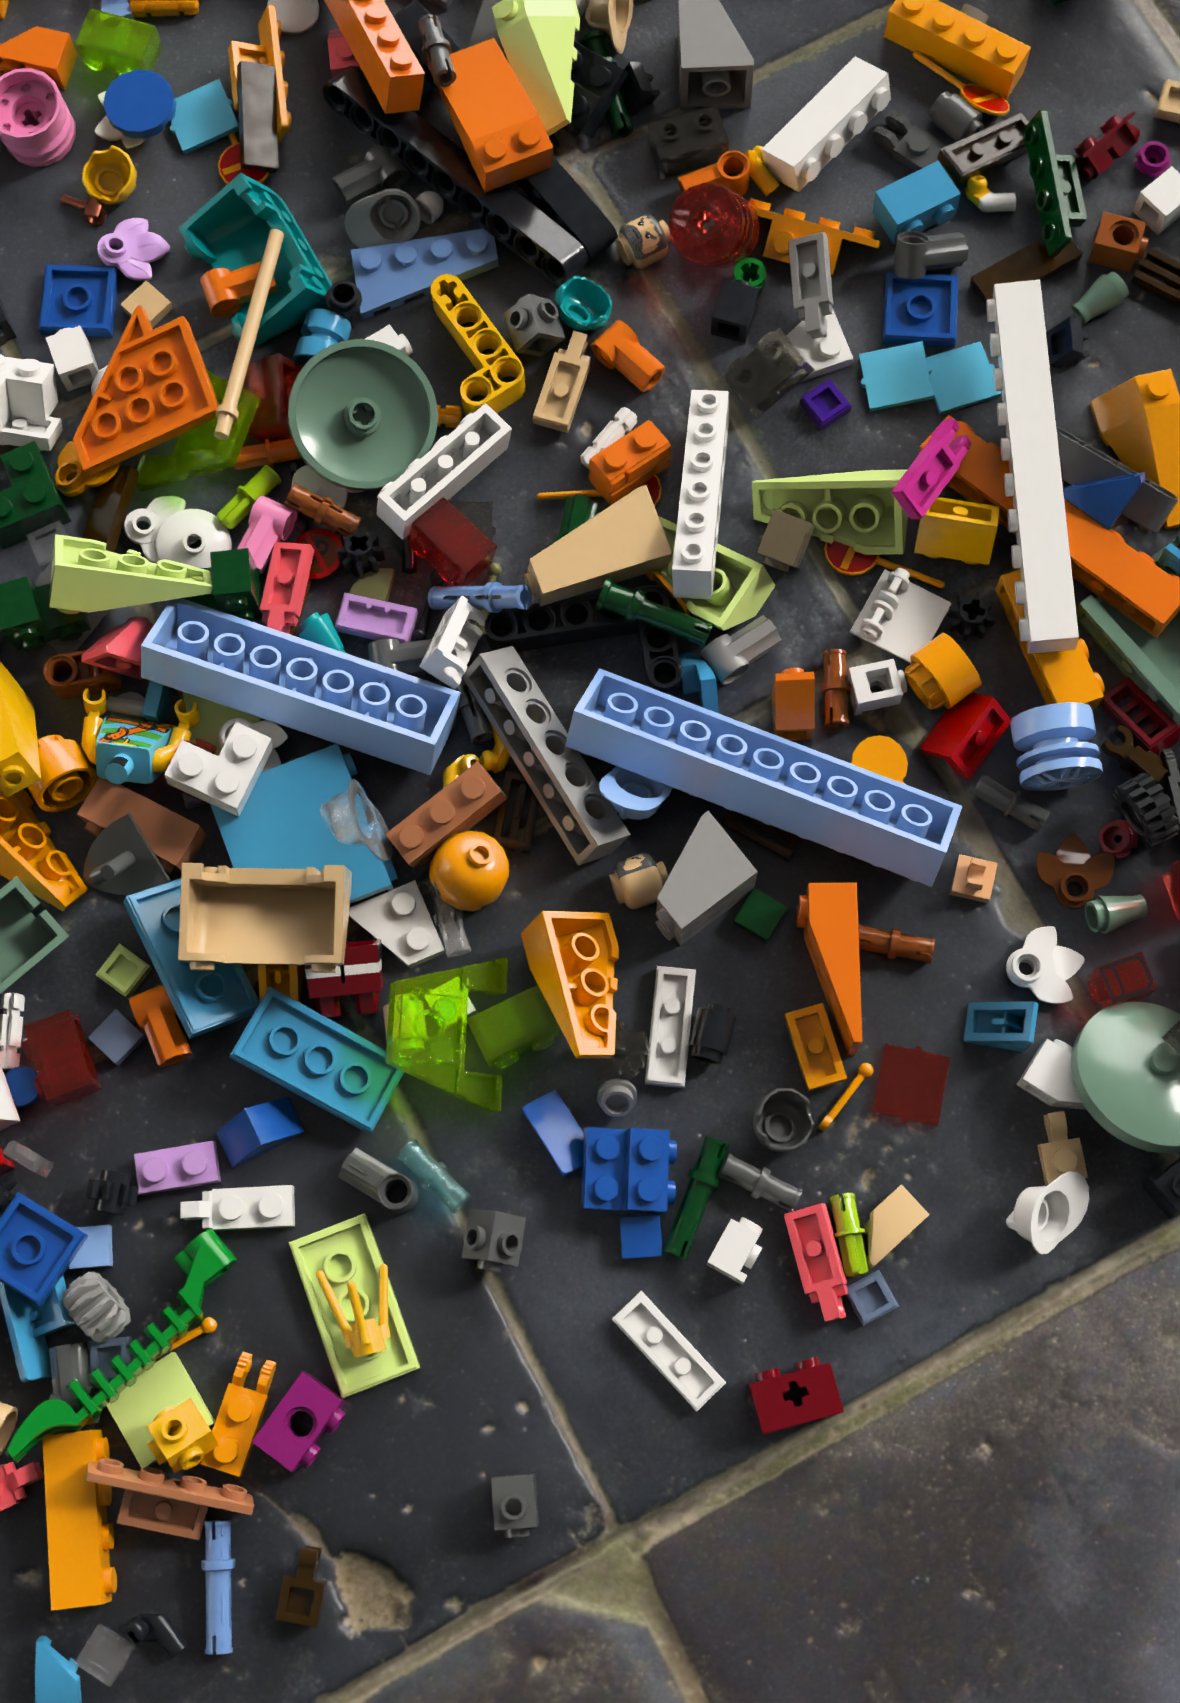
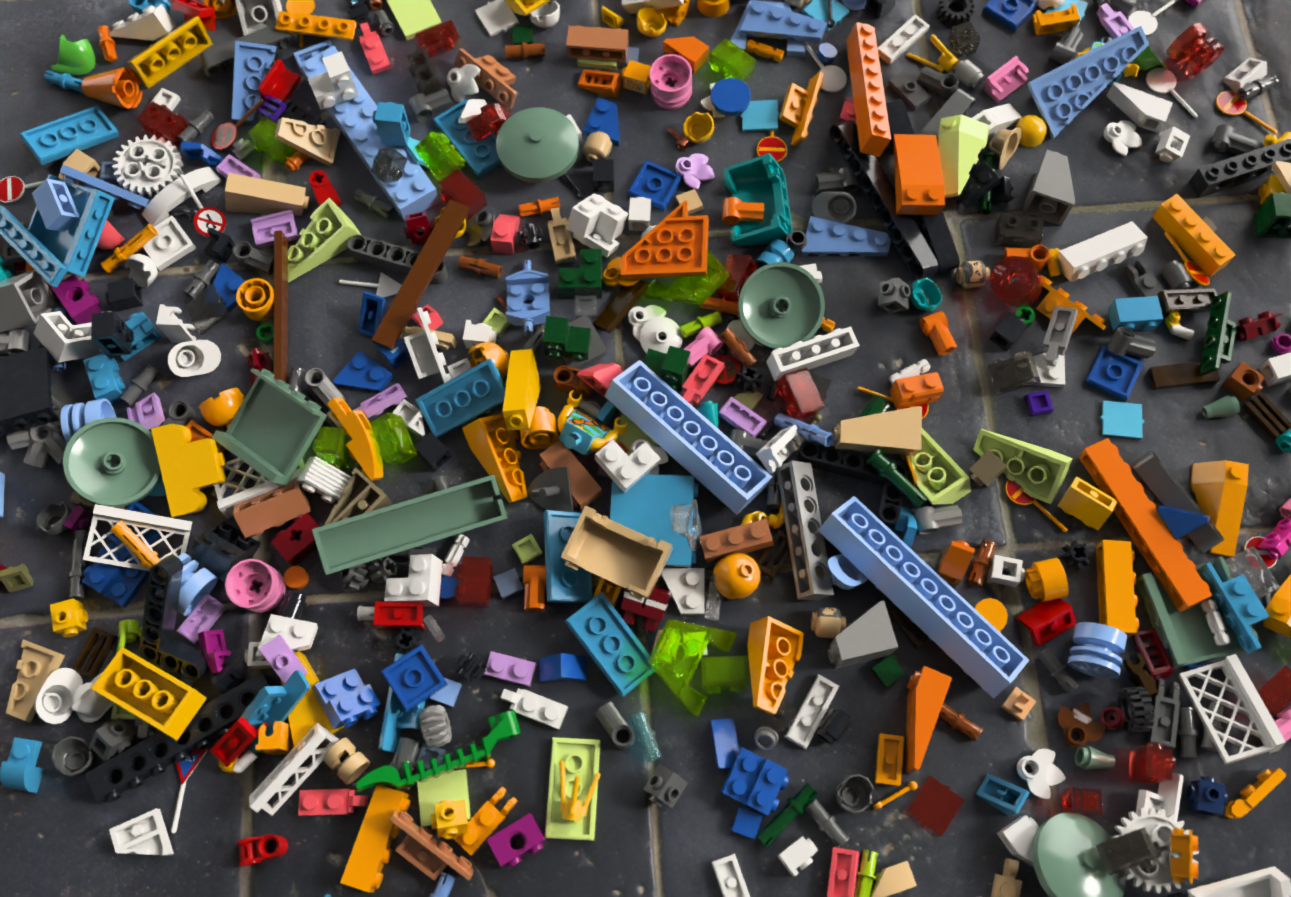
camera: 20 degrees right, 5 degrees down
yellowish green wedge [49,534,212,614] -> none
tan bar [214,229,284,440] -> none
tile [237,61,279,173] -> none
white hinge [415,191,443,224] -> none
dark grey pin [417,14,456,87] -> none
yellow beam [431,274,526,416] -> none
tan hinge [532,331,591,433] -> none
white brick [672,390,729,599] -> none
white hinge [850,567,952,664] -> none
medium azure piece [859,341,934,412] -> none
dark pink hinge [891,418,971,519] -> none
white brick [986,279,1079,654] -> none
black tile [1046,317,1090,369] -> none

